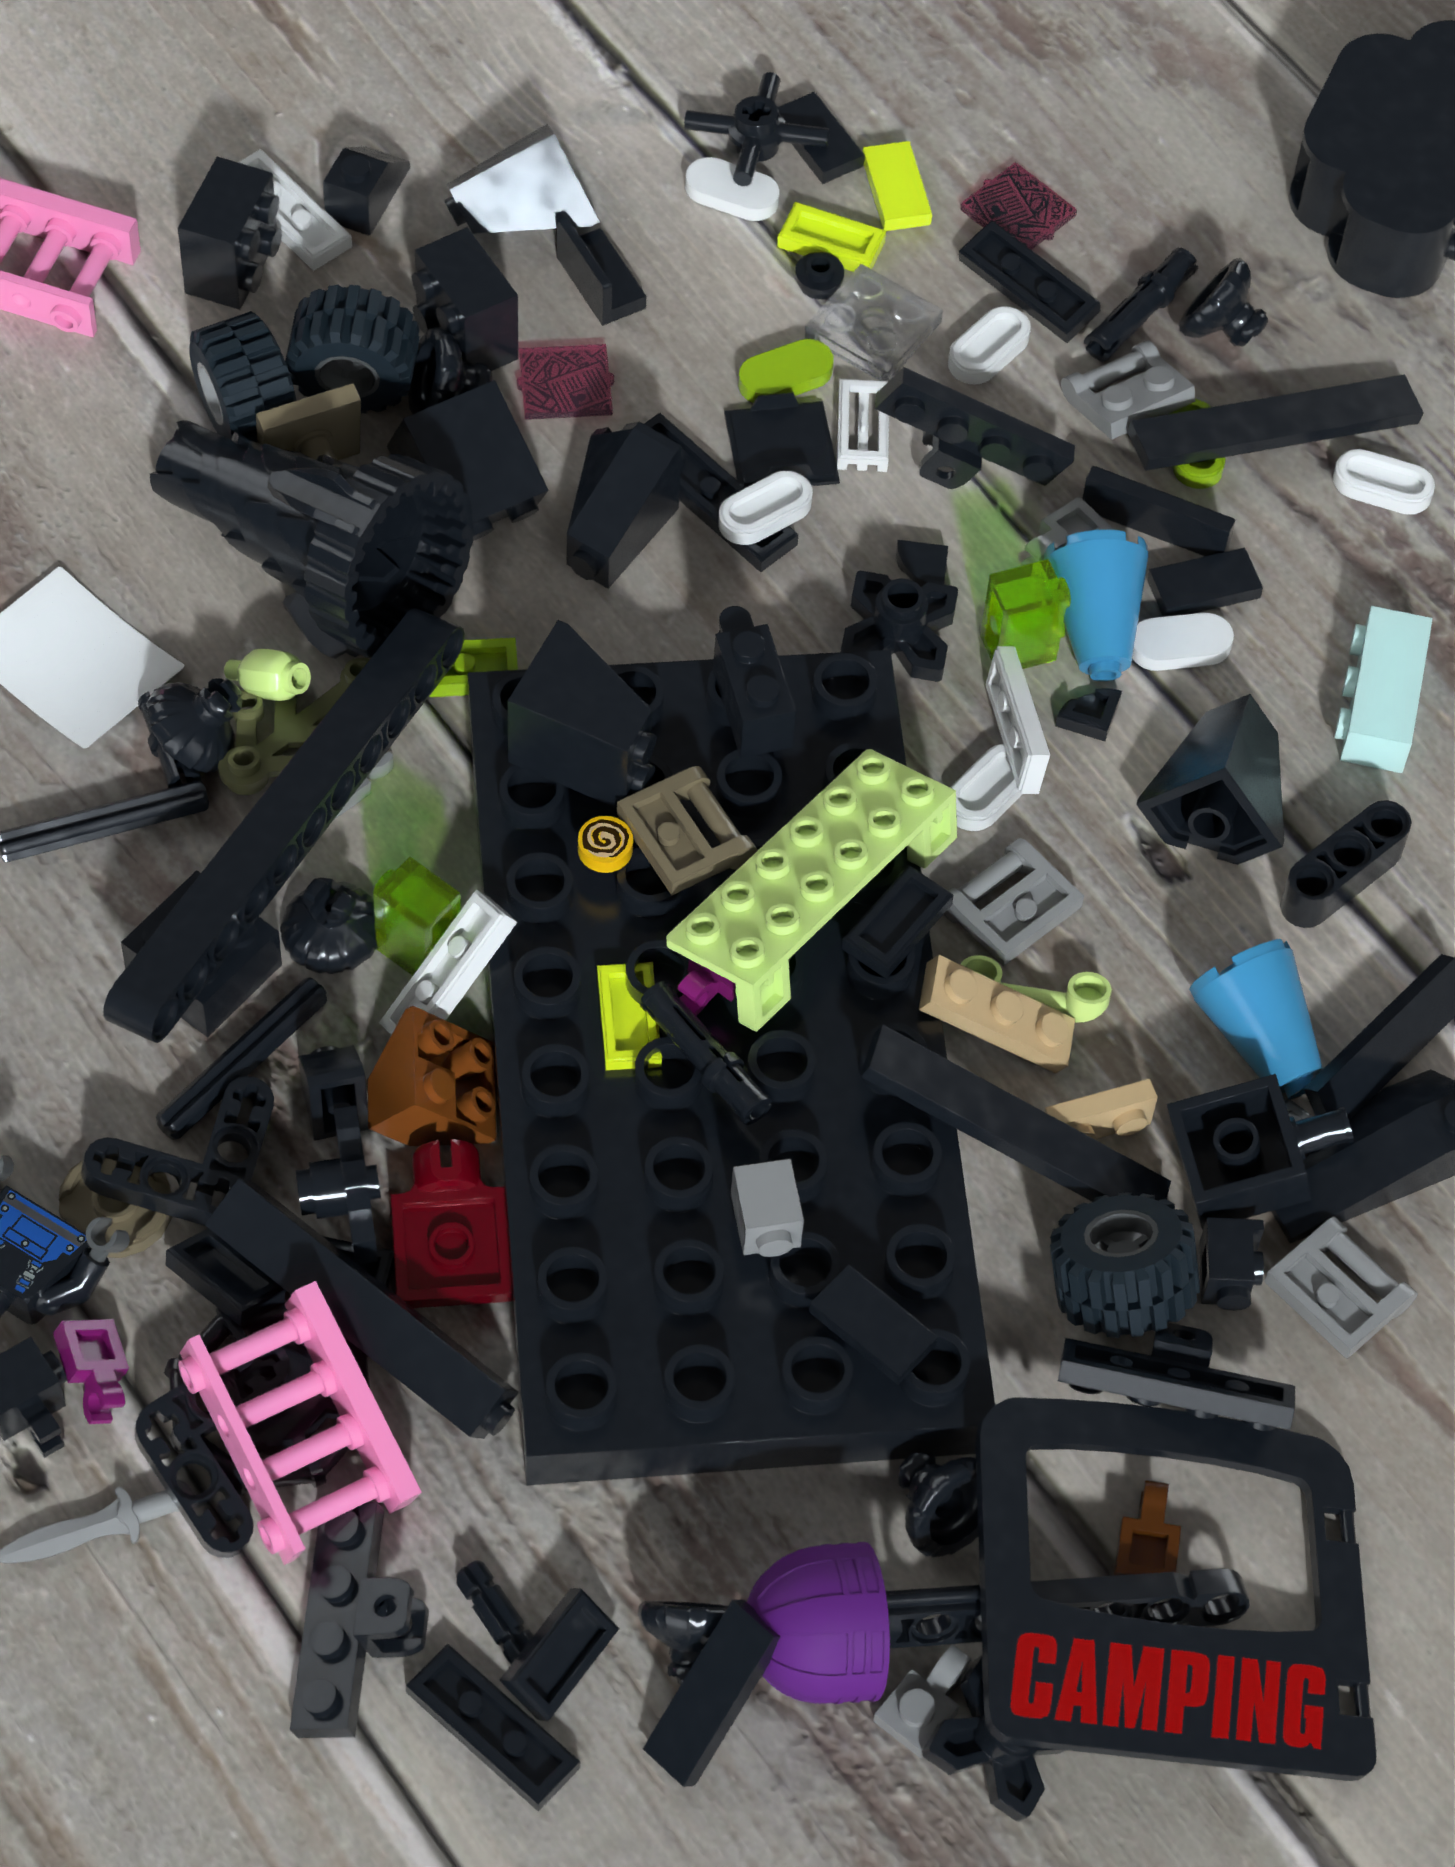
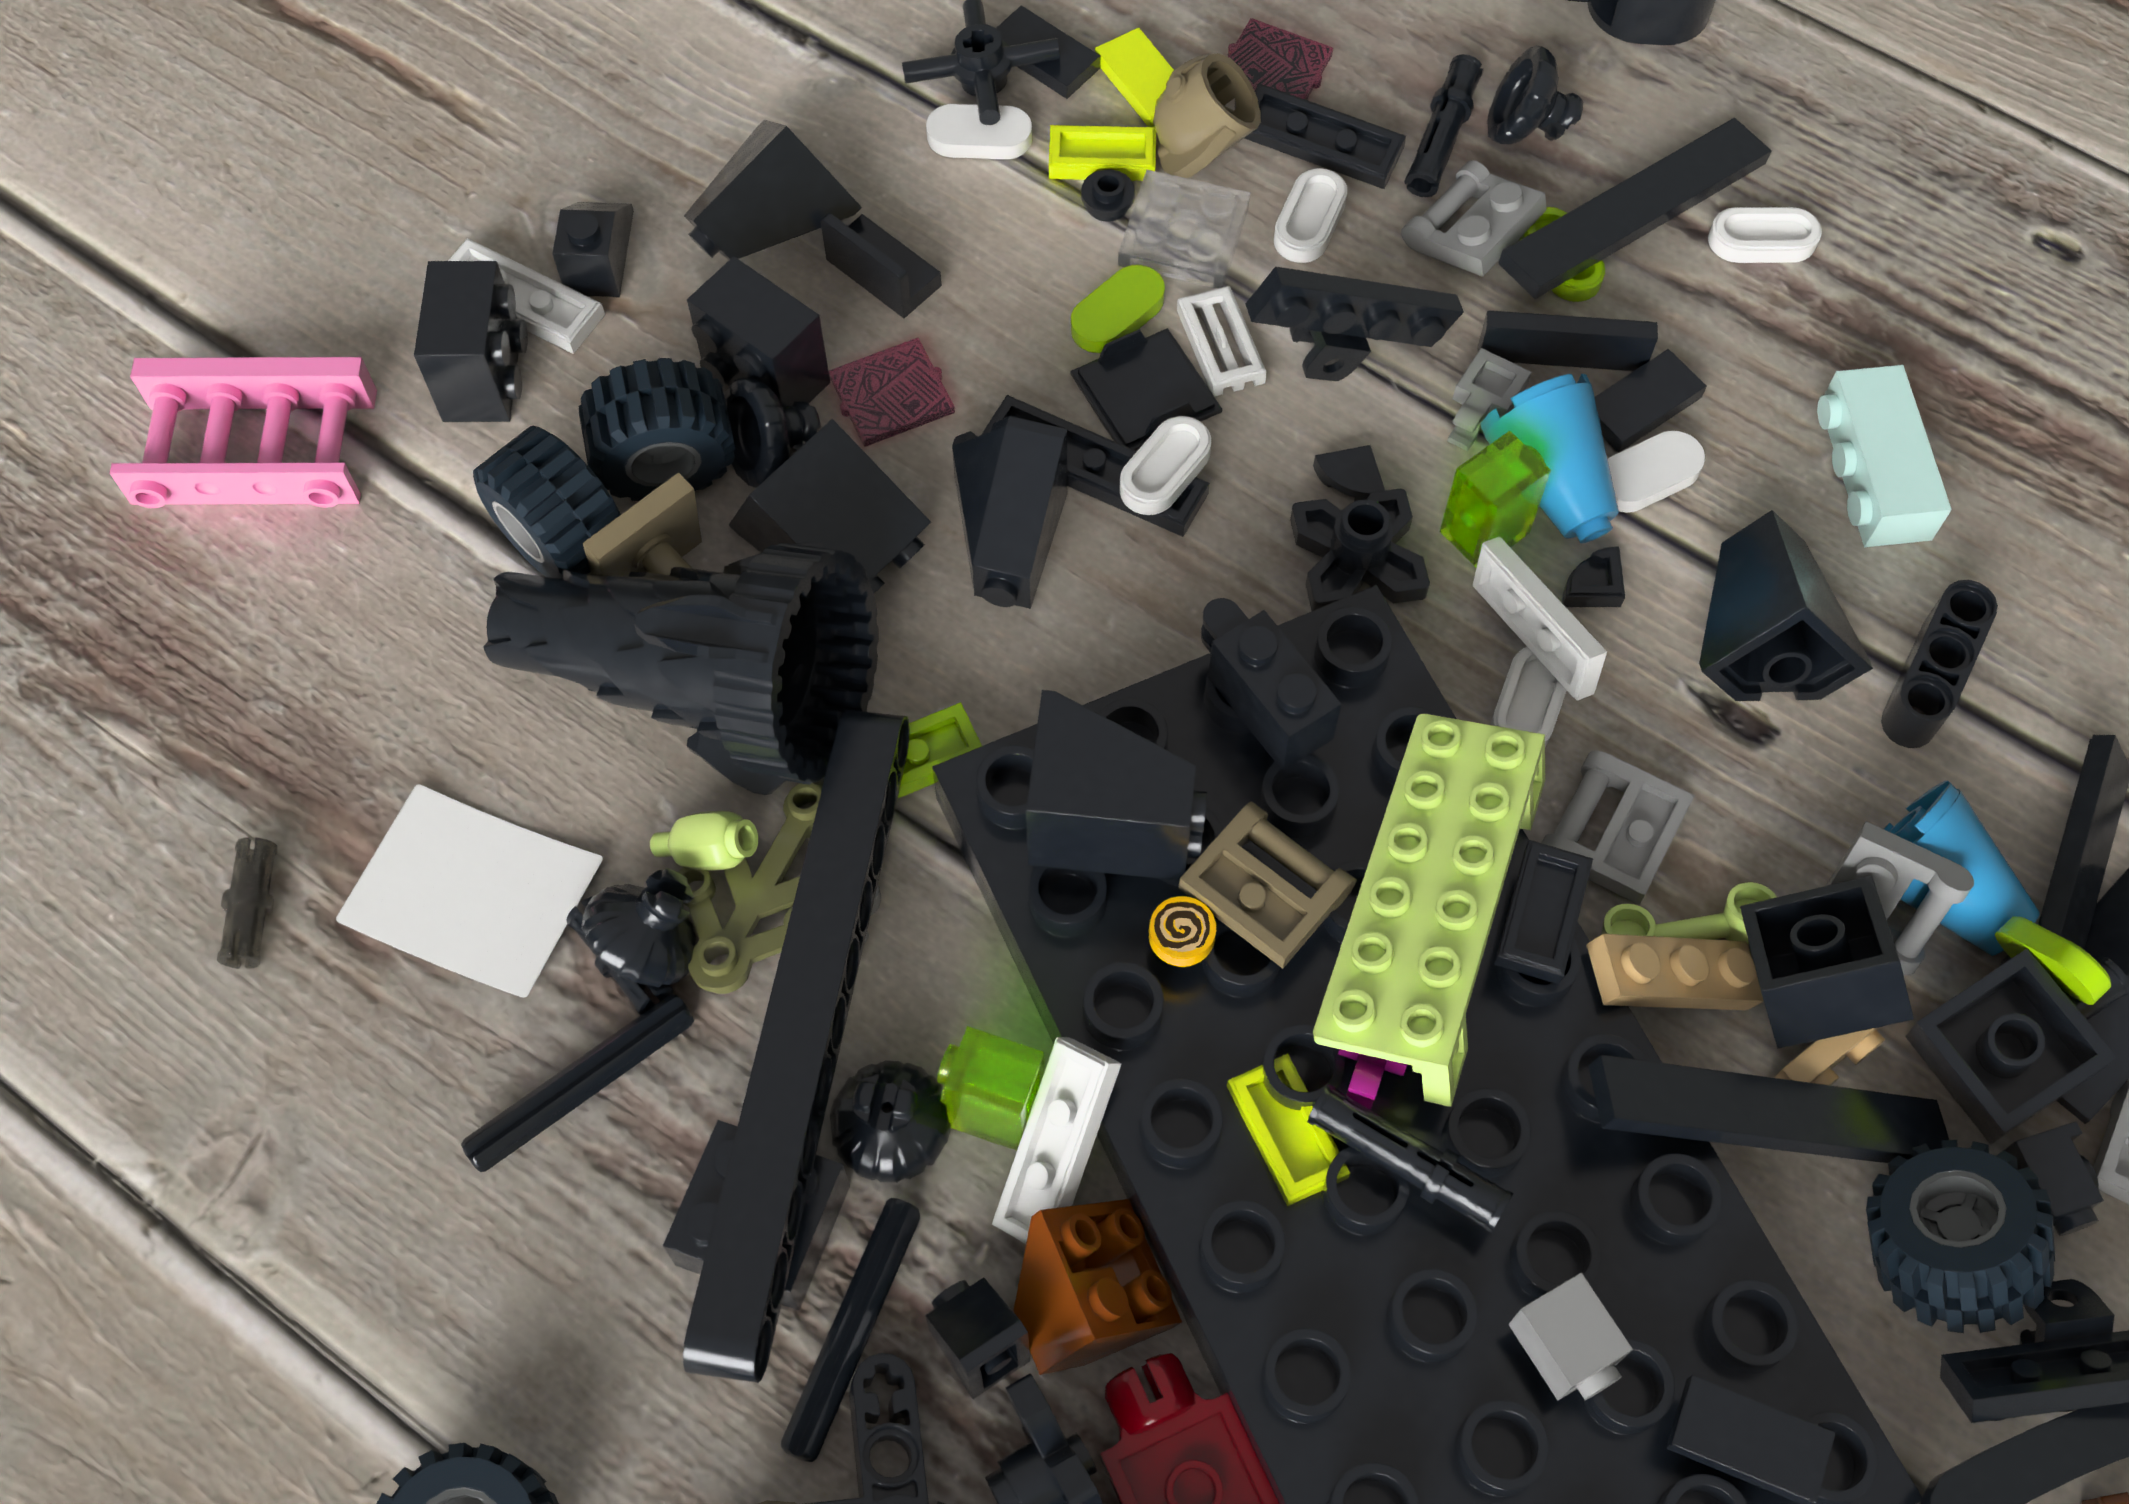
camera: 15 degrees left, 5 degrees up
none -> dark tan helmet [1153,53,1261,180]
none -> black brick [1740,875,1914,1049]
none -> light grey plate [1826,821,1974,975]
none -> lime tile [1995,916,2111,1005]

